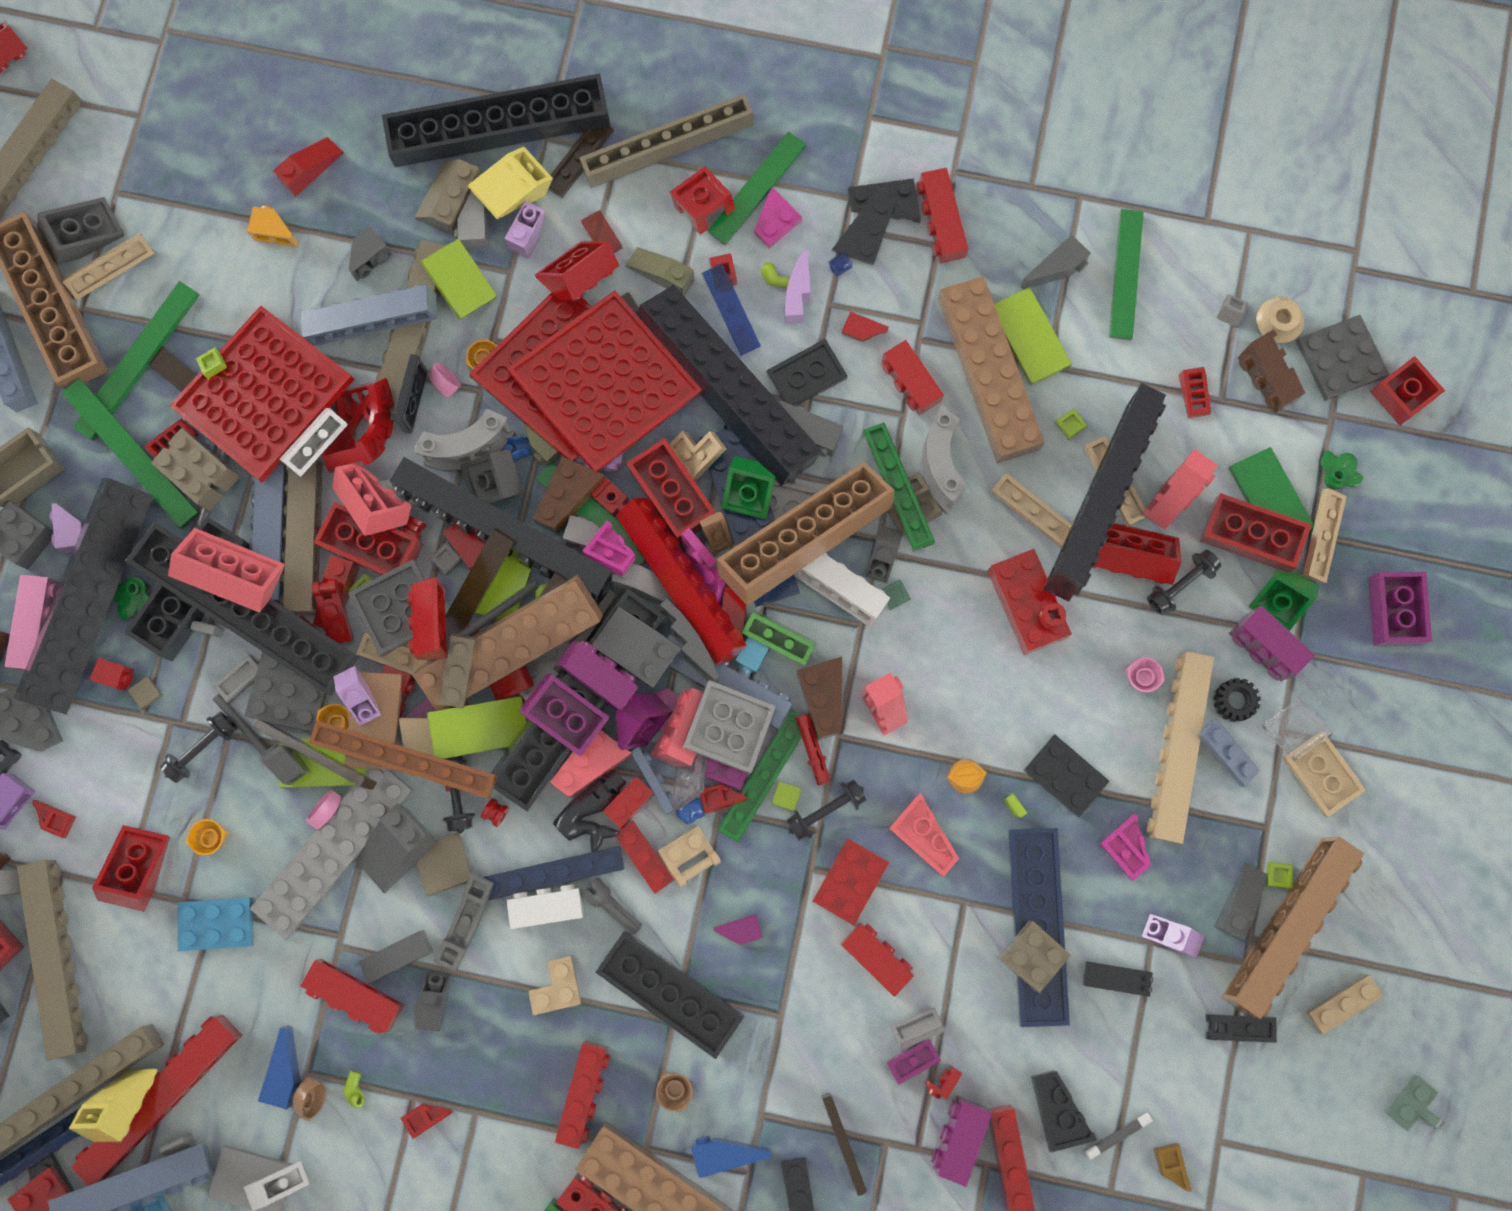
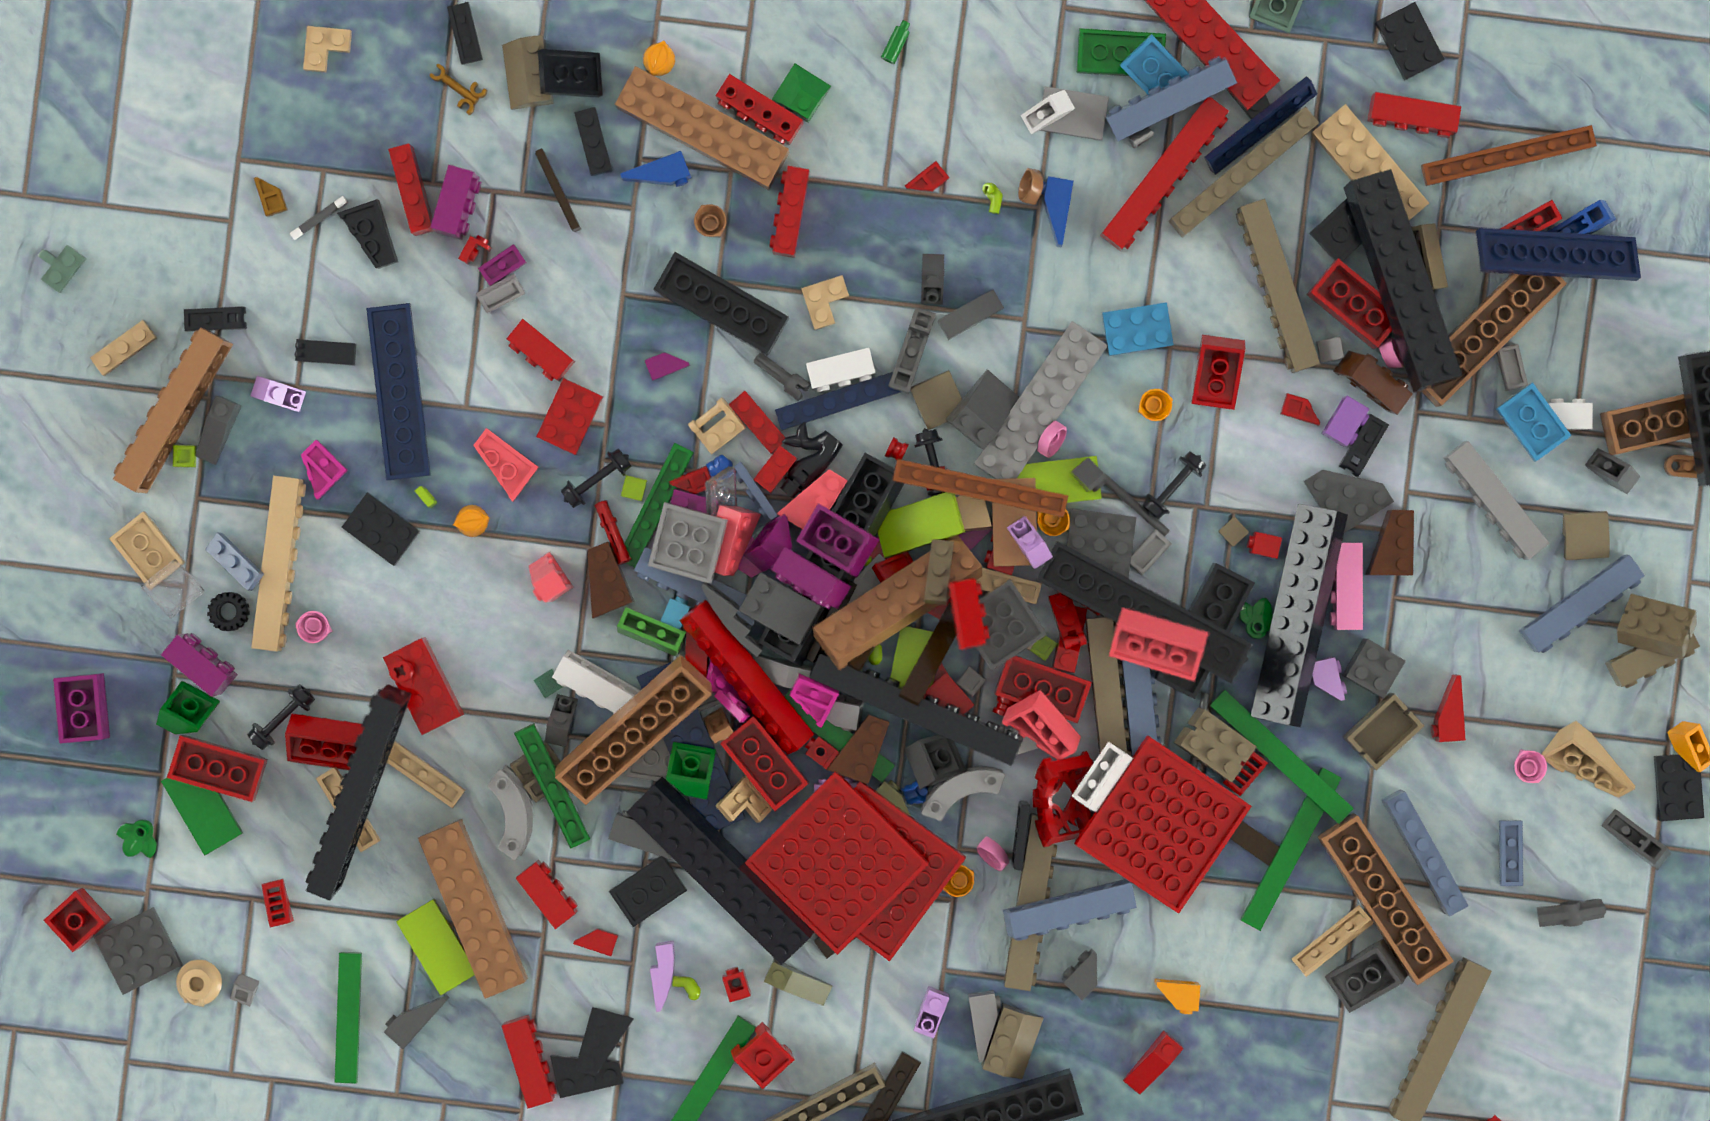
camera: 175 degrees right, 10 degrees up
light yellow slope [69,1069,158,1142] -> none
light grey tile [190,621,223,638] -> none
lime tile [196,347,227,379] -> none
tile [253,719,377,790] -> none
red brick [300,959,405,1034] -> none
lime tile [420,238,497,320] -> none
dark grey bar [458,581,539,636] -> none
light yellow slope [468,147,553,219] -> none
red slope [535,241,619,302] -> none
clear red tile [581,210,623,253] -> none
clear blue tile [702,263,761,356] -> none
dark pink wing [754,188,802,249] -> none
clear blue hose [828,252,853,277] -> none
dark tan brick [997,921,1071,993] -> none
lime tile [1055,408,1088,441] -> none
coral wedge [1143,449,1218,530] -> none
reddish brown wedge [1238,329,1305,413] -> none
tan plate [1303,488,1347,584] -> none

